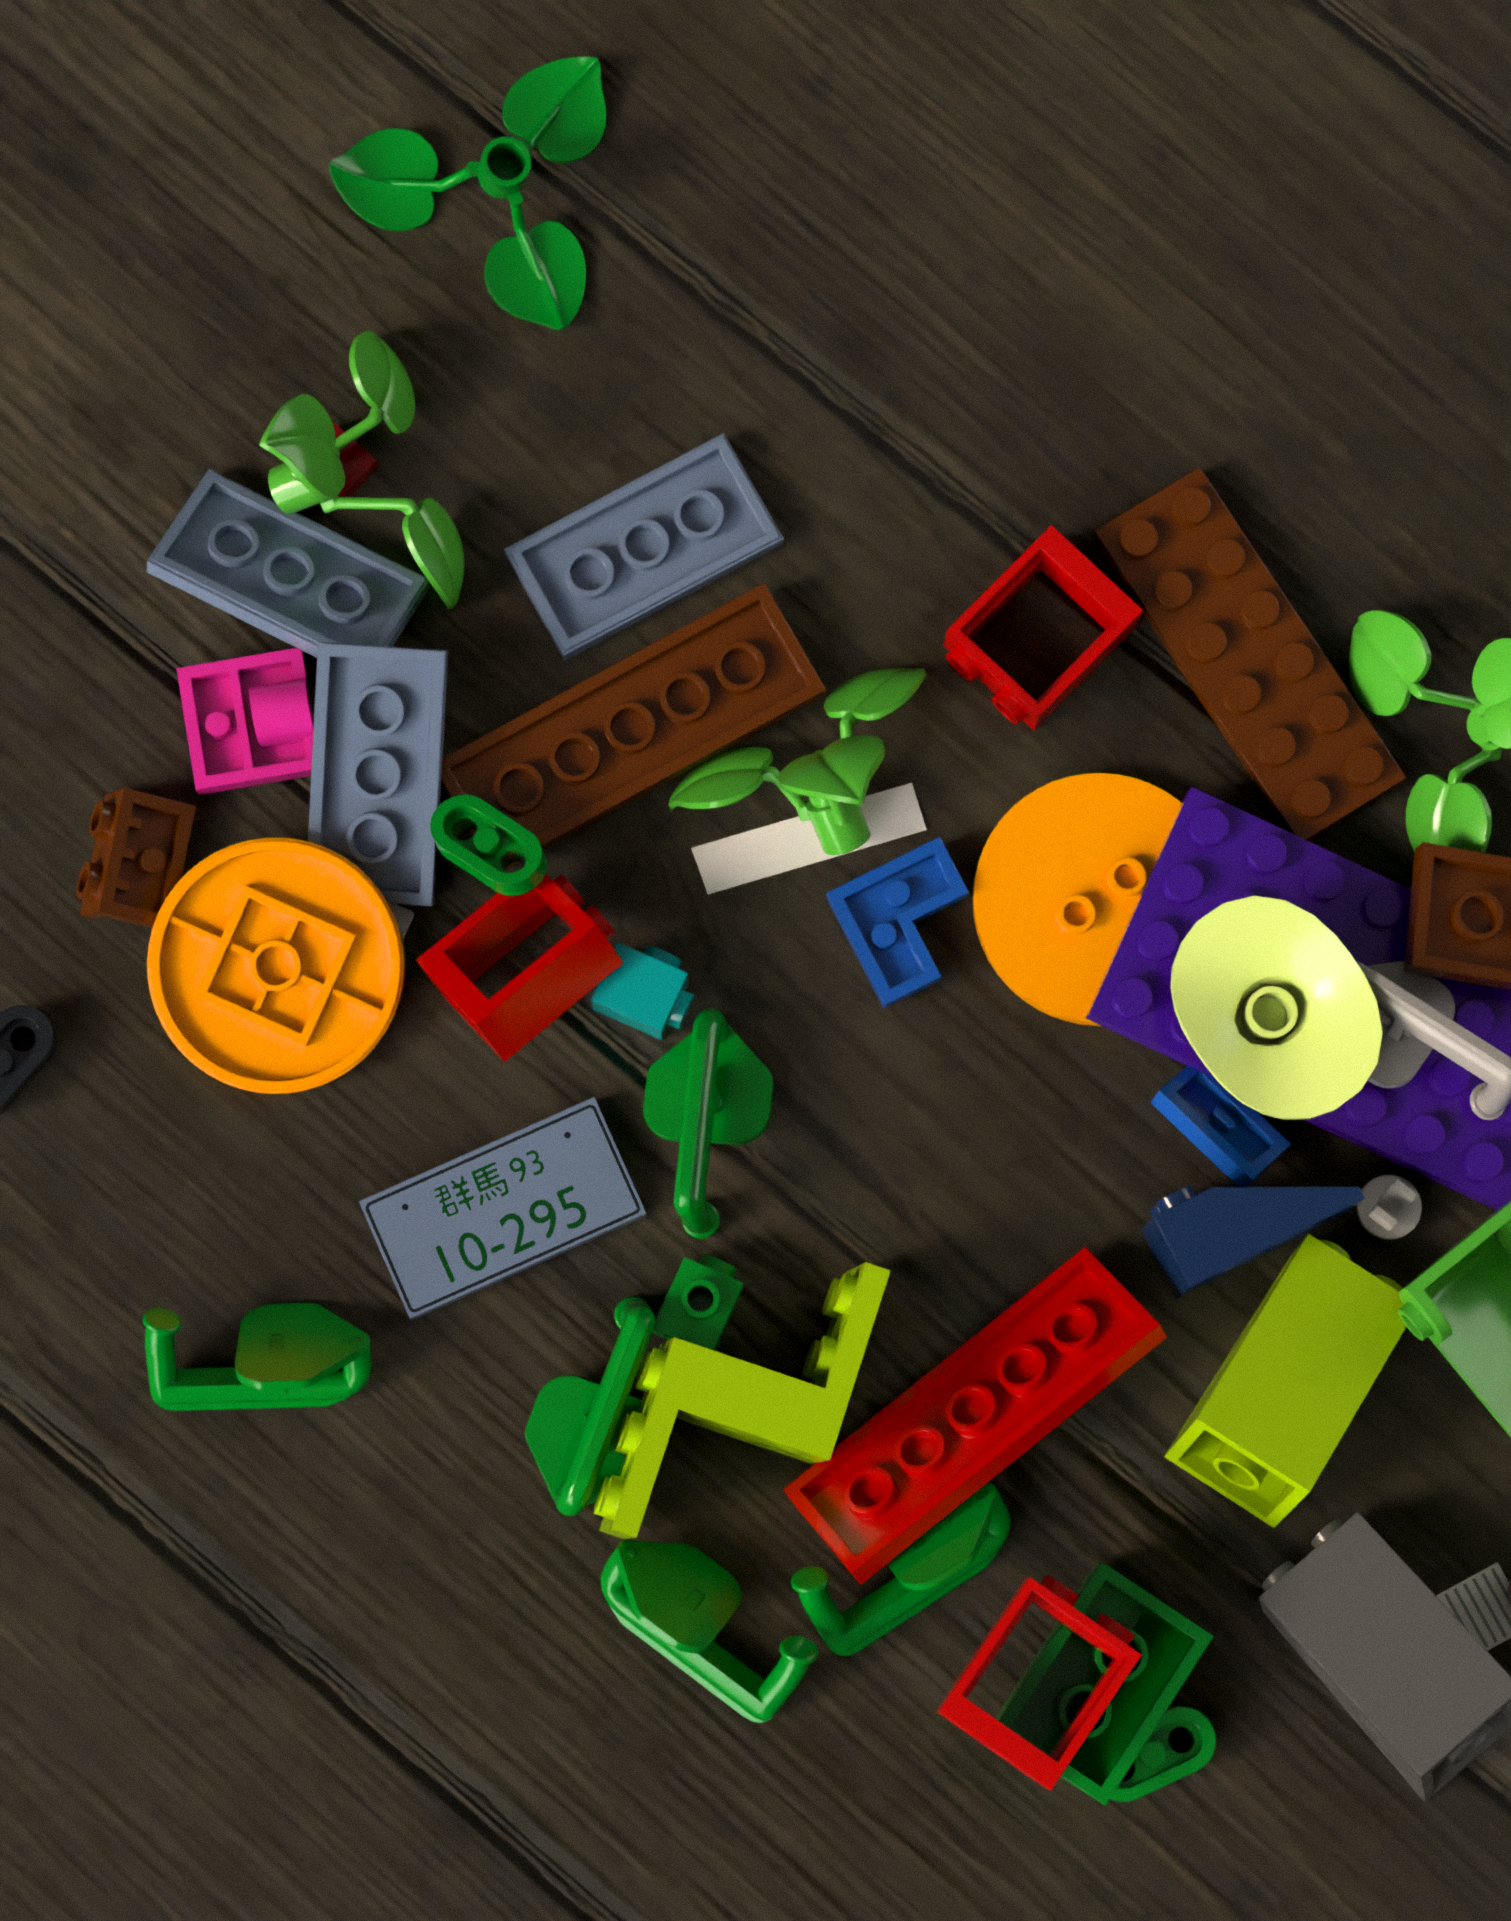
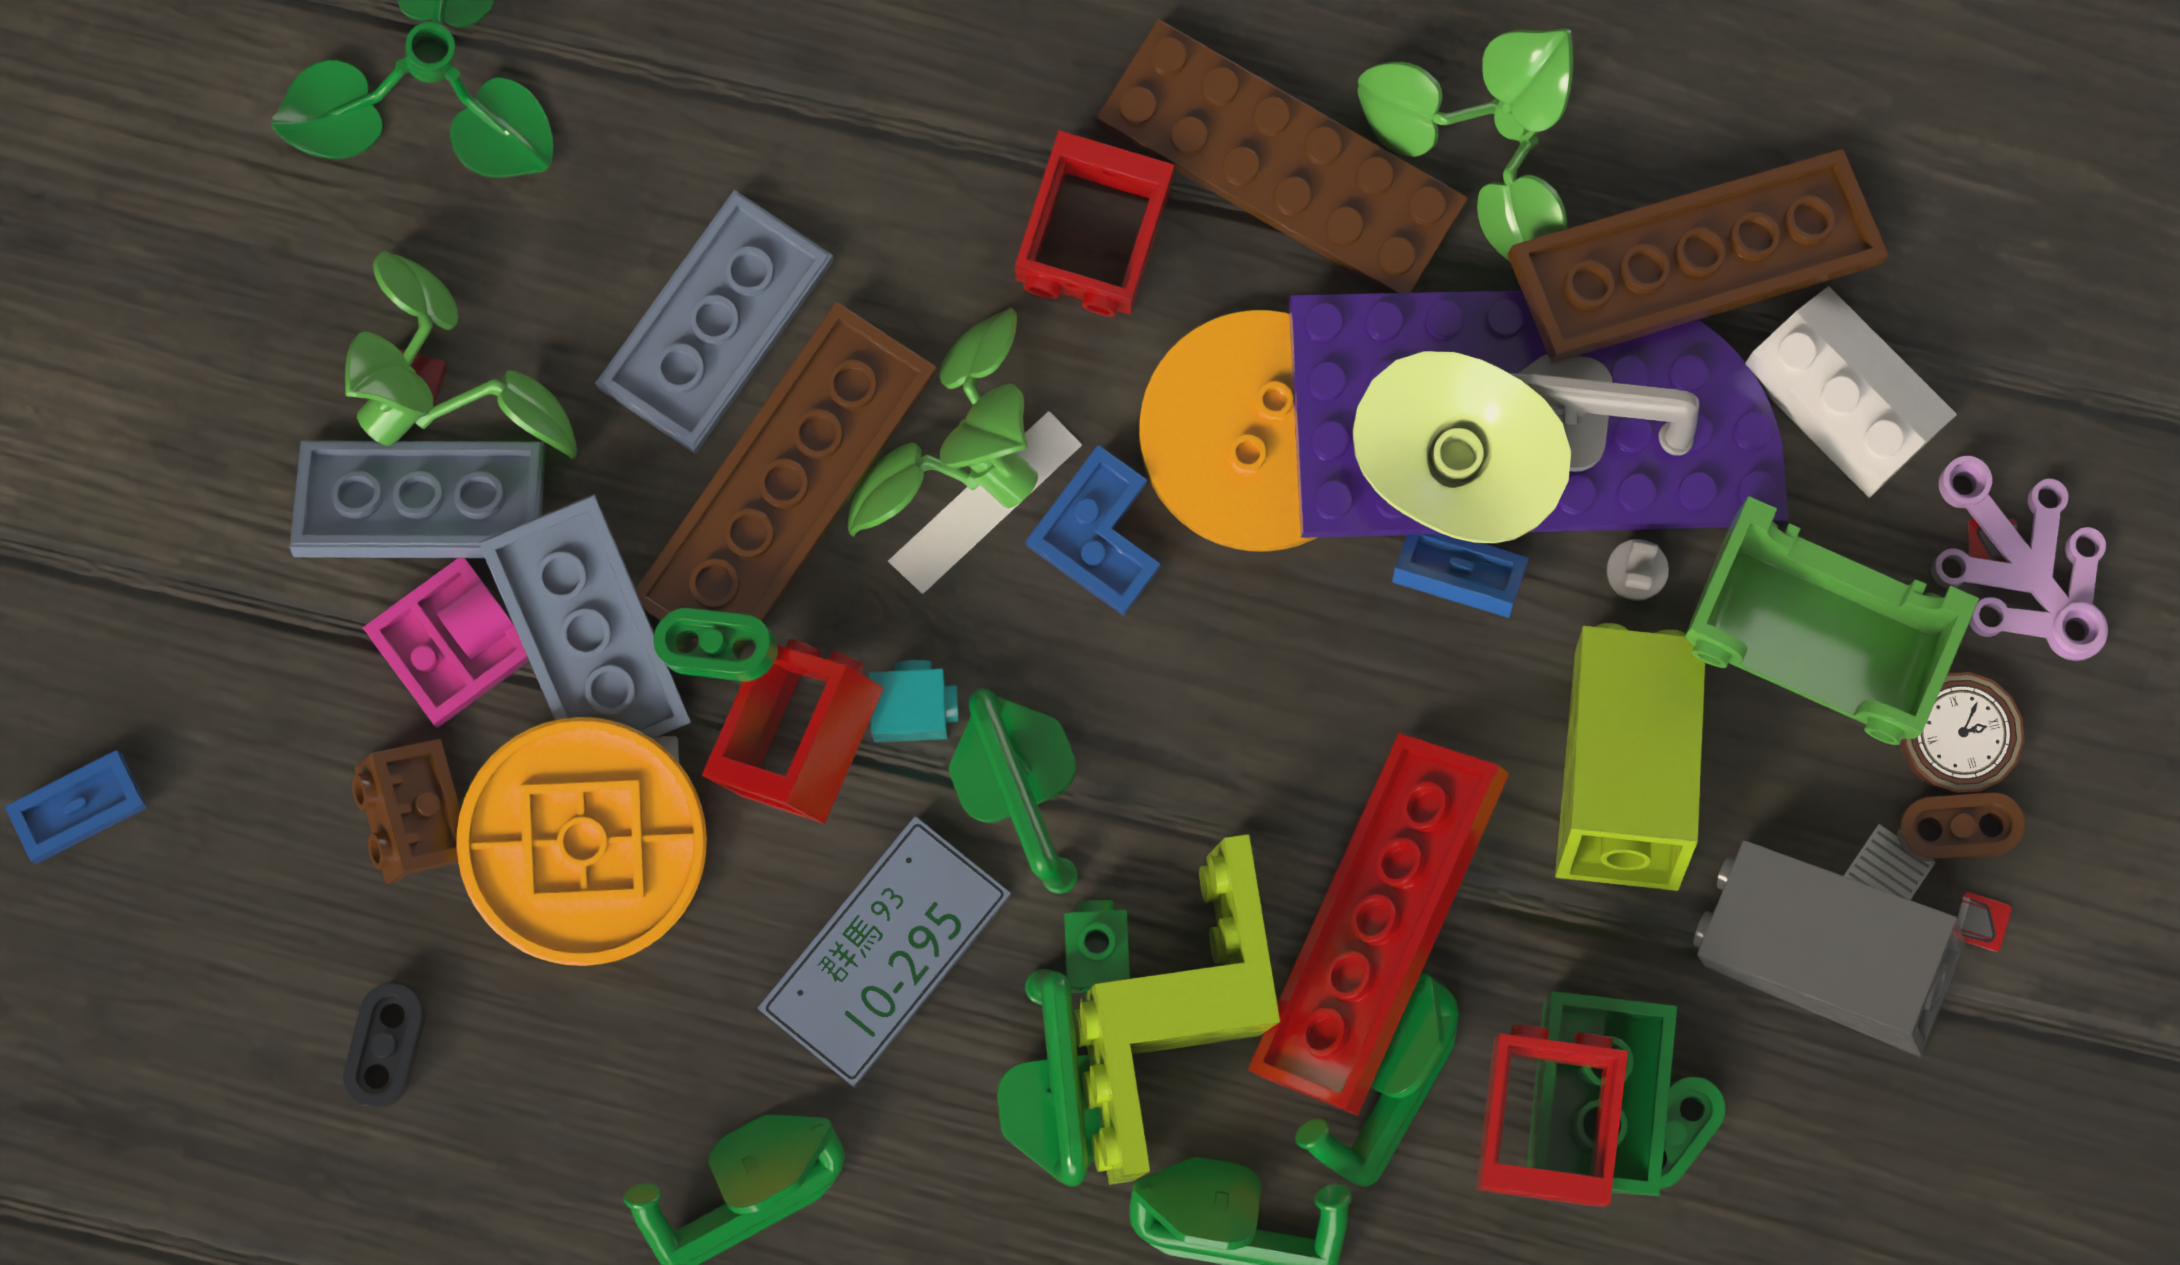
camera: 25 degrees left, 0 degrees up
dark blue slope [1141,1185,1365,1299] -> none

